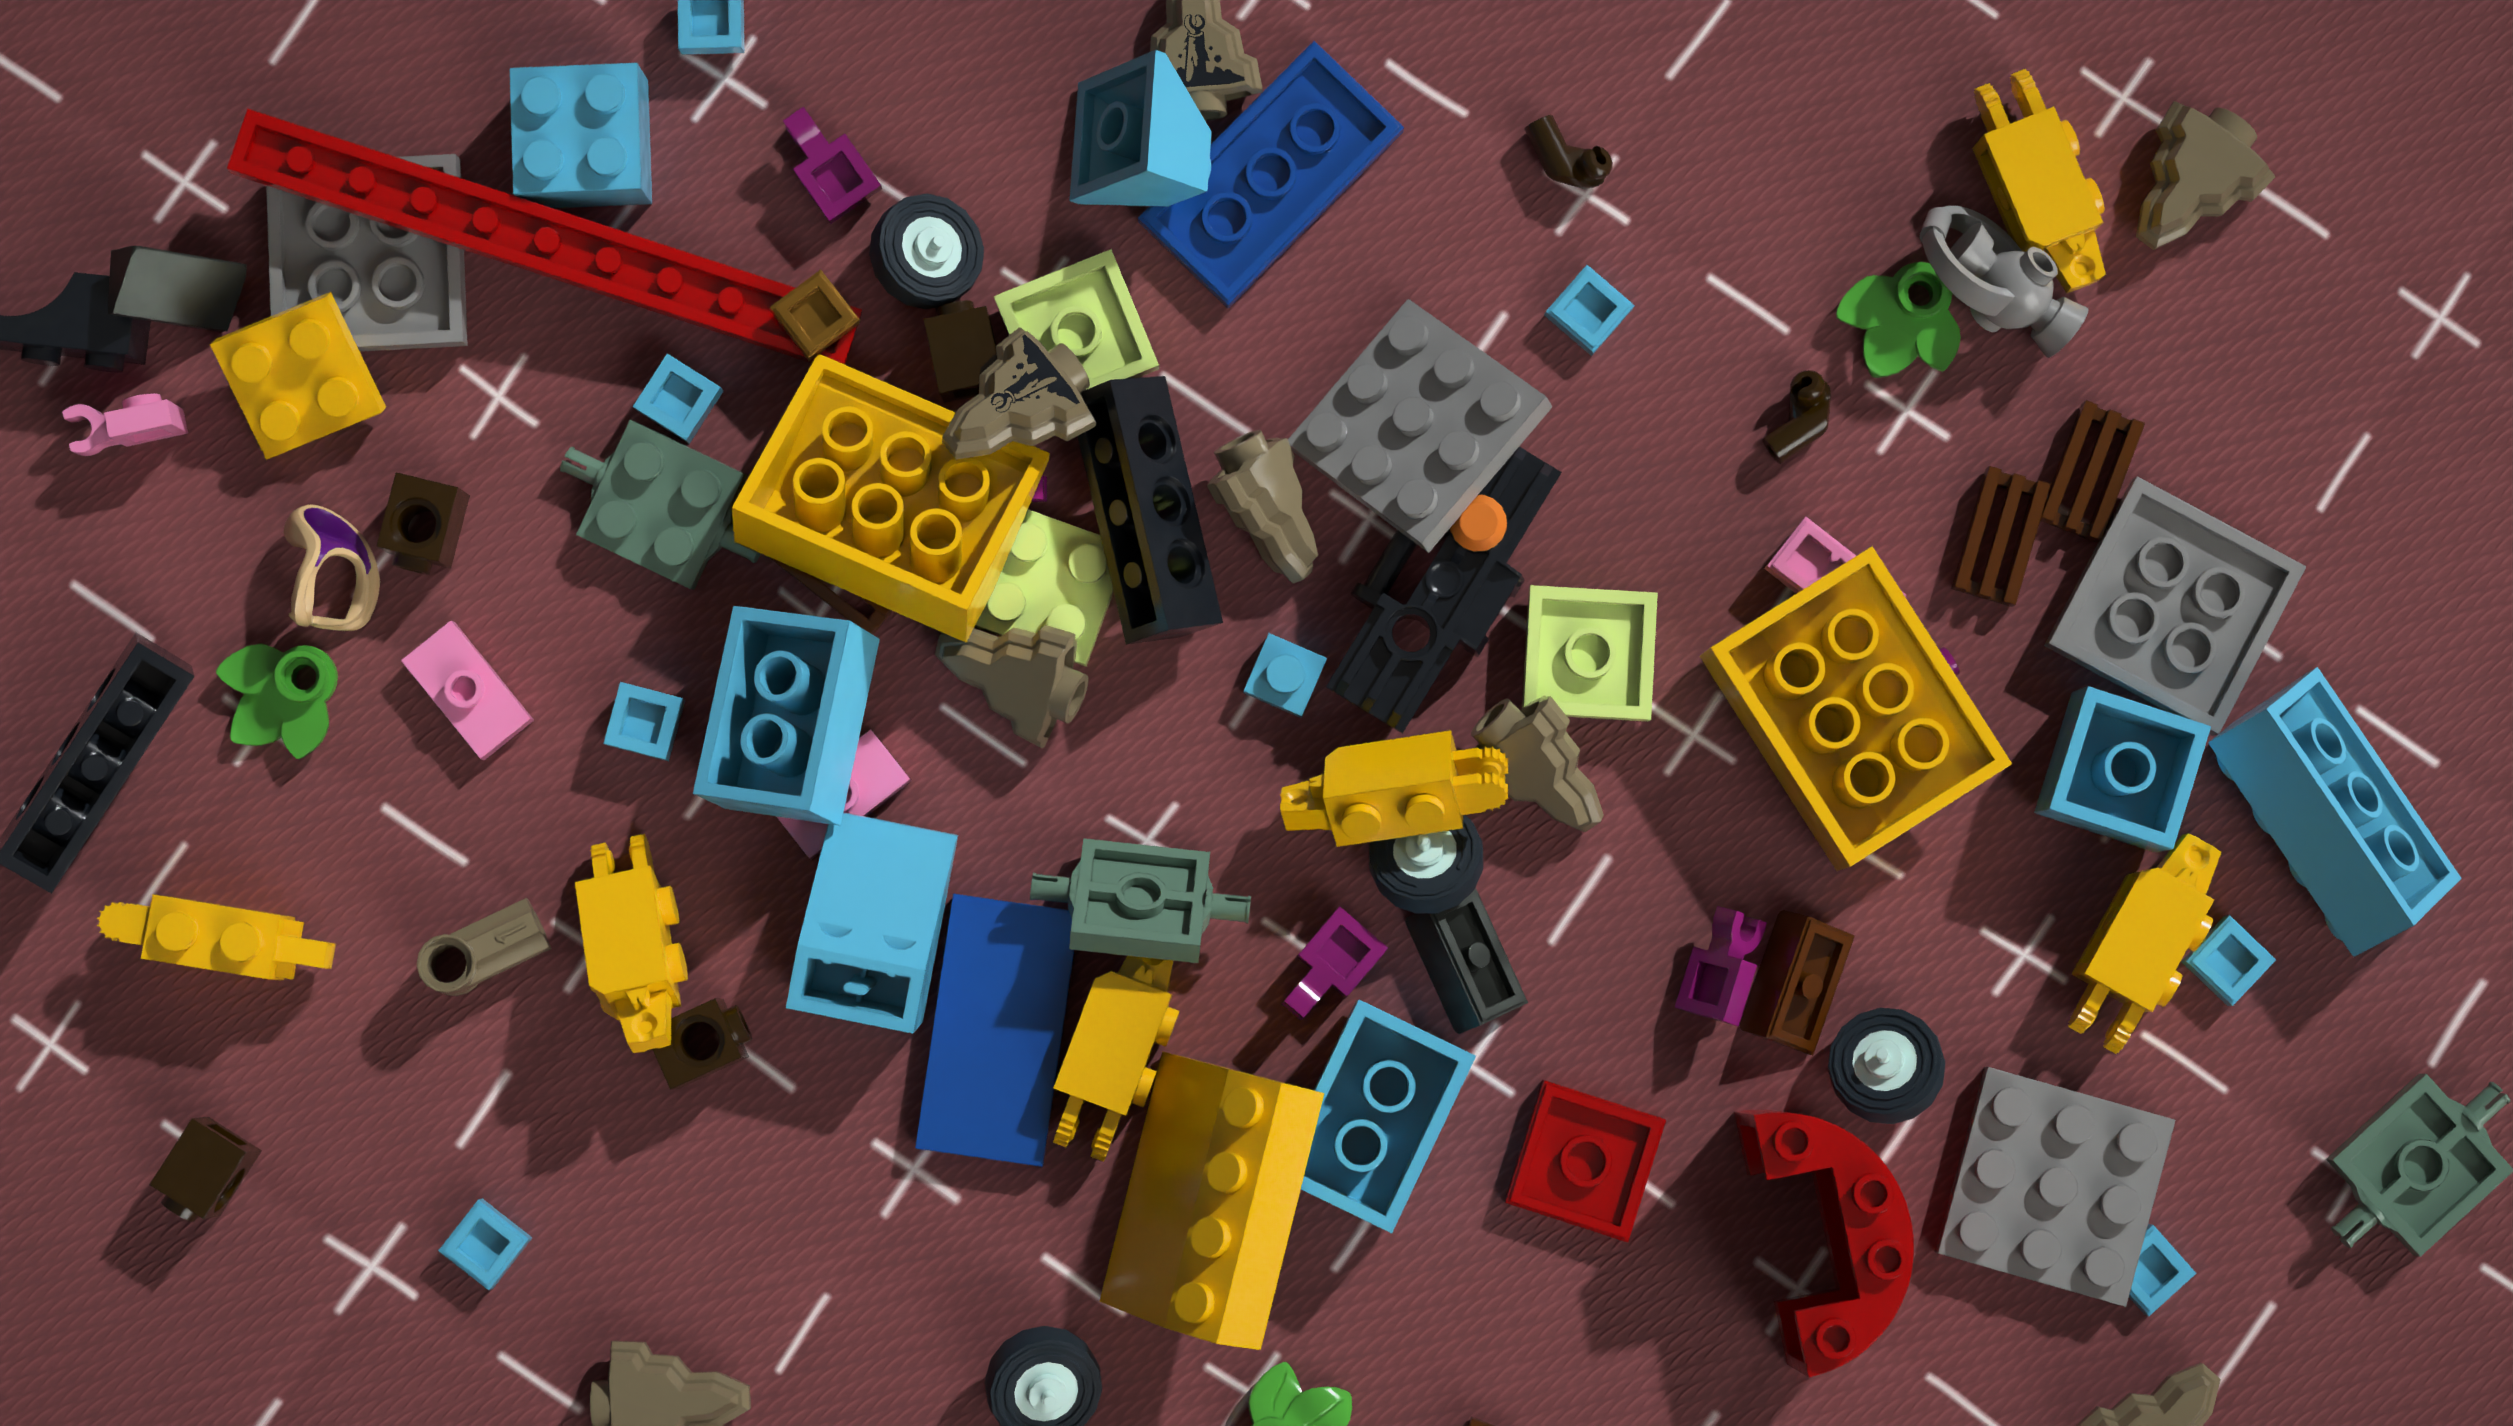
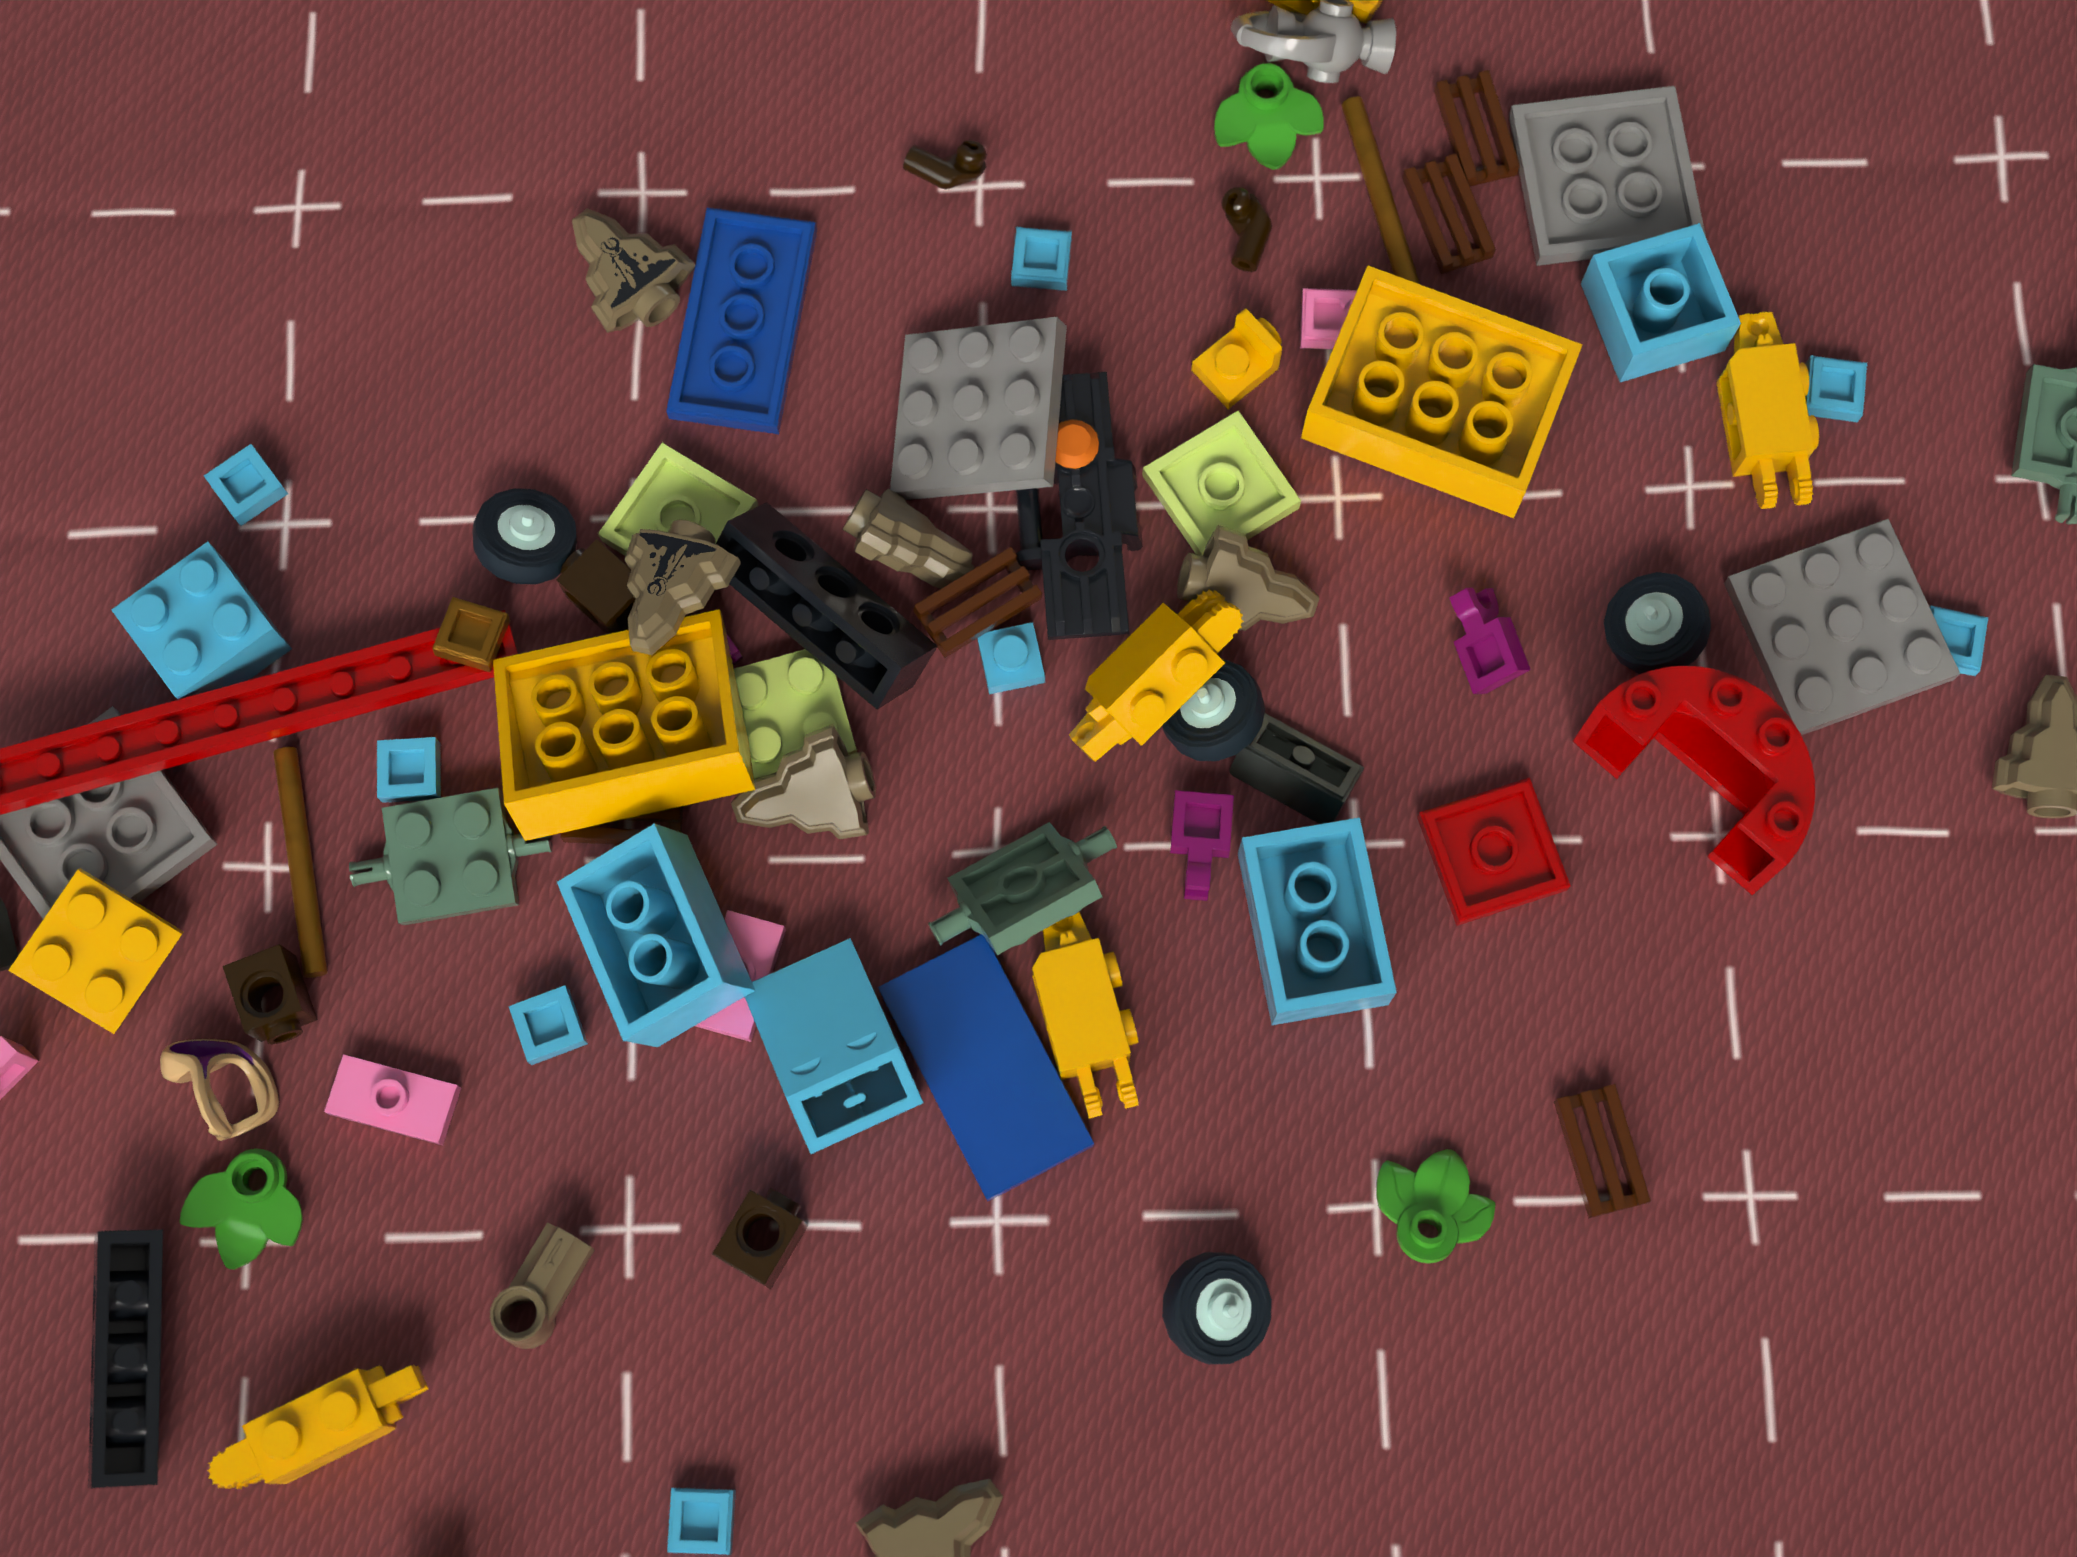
camera: 30 degrees left, 10 degrees down
yellow hinge [575,834,688,1053] -> none
magenta plate [783,106,882,224] -> none
medium azure slope [1069,50,1211,206] -> none
yellow slope [1099,1051,1324,1350] -> none
reddish brown slope [1740,910,1855,1056] -> none
medium azure slope [2208,667,2462,957] -> none
none -> pearl gold bar [273,747,328,978]
none -> reddish brown tile [913,547,1043,658]
none -> yellow bracket [1191,308,1282,410]
none -> pearl gold bar [1341,96,1420,284]

